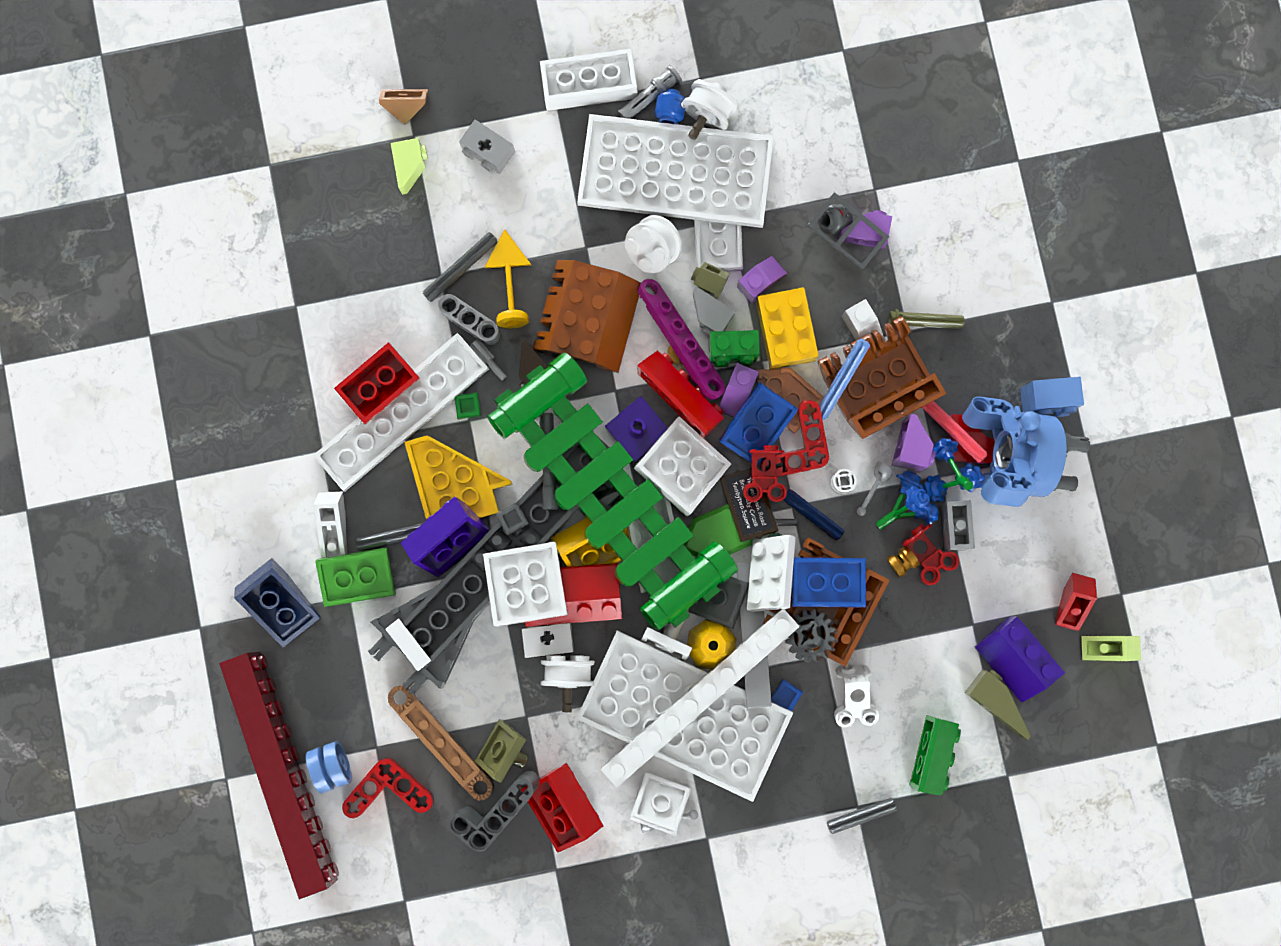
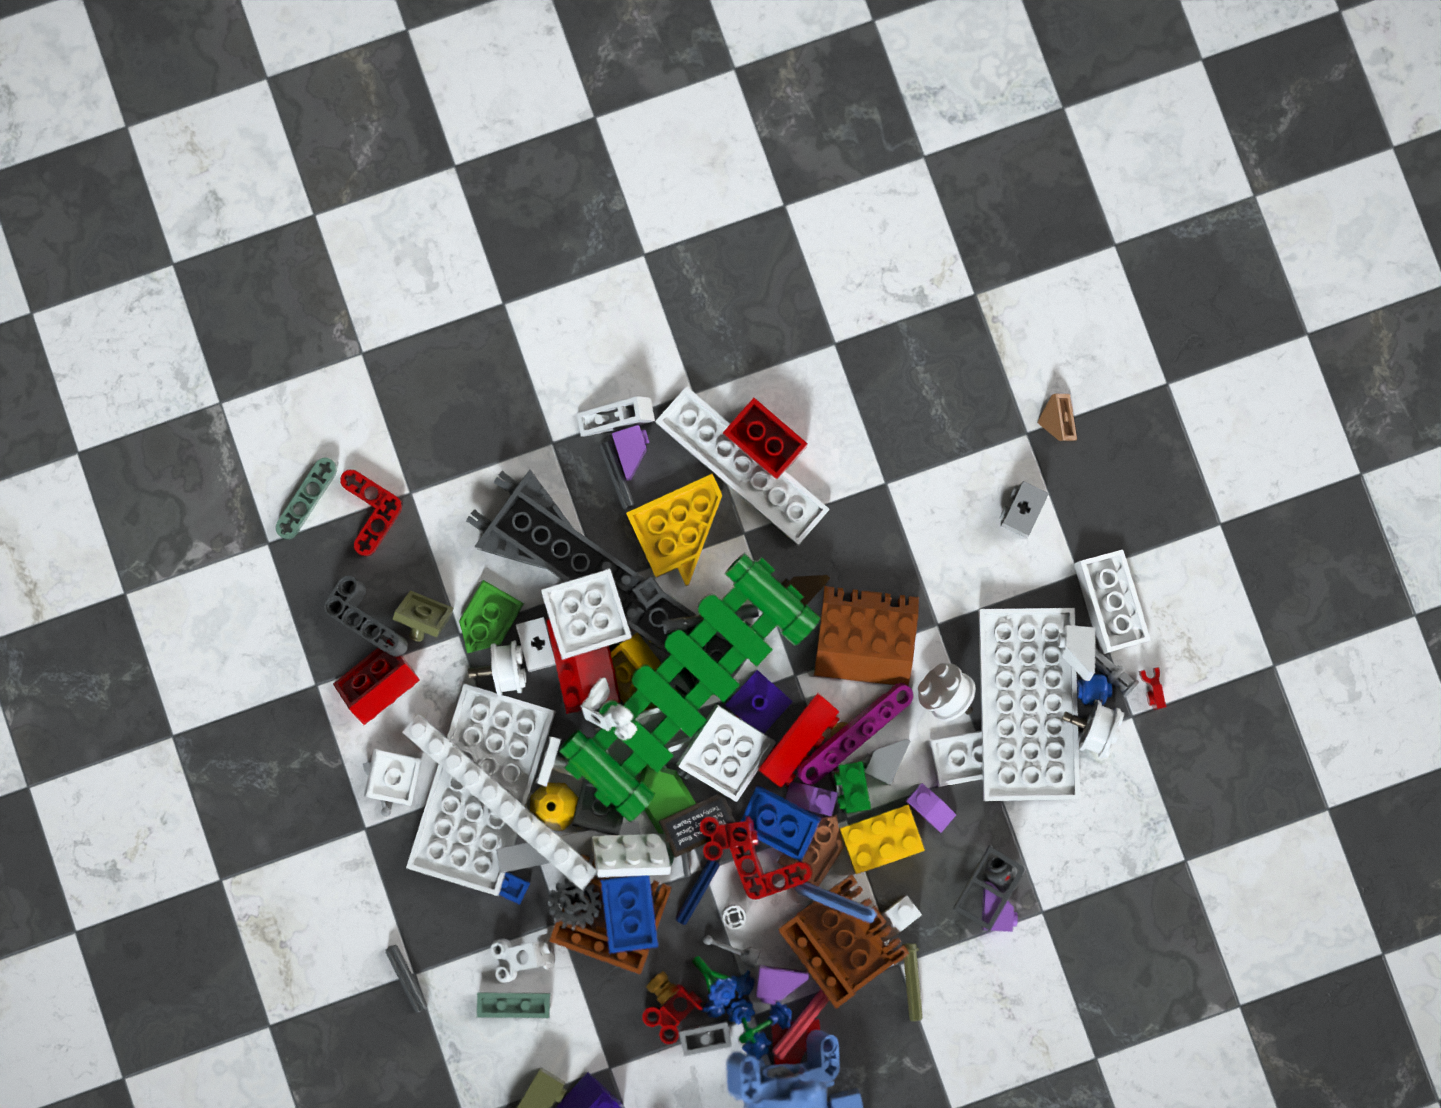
camera: 80 degrees right, 0 degrees up
dark red brick [219,652,339,900] -> none
dark blue slope [234,558,320,647] -> none
medium blue wheel [306,741,352,794] -> none
bright green tile [315,548,396,607] -> none
white sticker [386,618,431,671] -> none
medium nougat plate [387,686,493,801] -> none
yellowish green slope [391,138,428,195] -> none
dark purple slope [401,496,490,578] -> none
dark grey axle [423,232,498,302] -> none
light grey beam [438,294,500,345] -> none
green tile [455,392,482,420] -> none
light grey axle [470,339,506,381] -> none
yellow piece [485,229,531,329] -> none
olive brick [691,262,730,299] -> none
green slope [909,715,961,796] -> none
none -> sand green beam [276,458,337,539]
none -> bright green tile [459,580,524,653]
none -> sand green plate [477,992,550,1018]
none -> white piece [581,678,637,740]
none -> medium lavender slope [612,425,649,481]
none -> white slope [1058,625,1095,681]
none -> red plate [1139,667,1166,710]

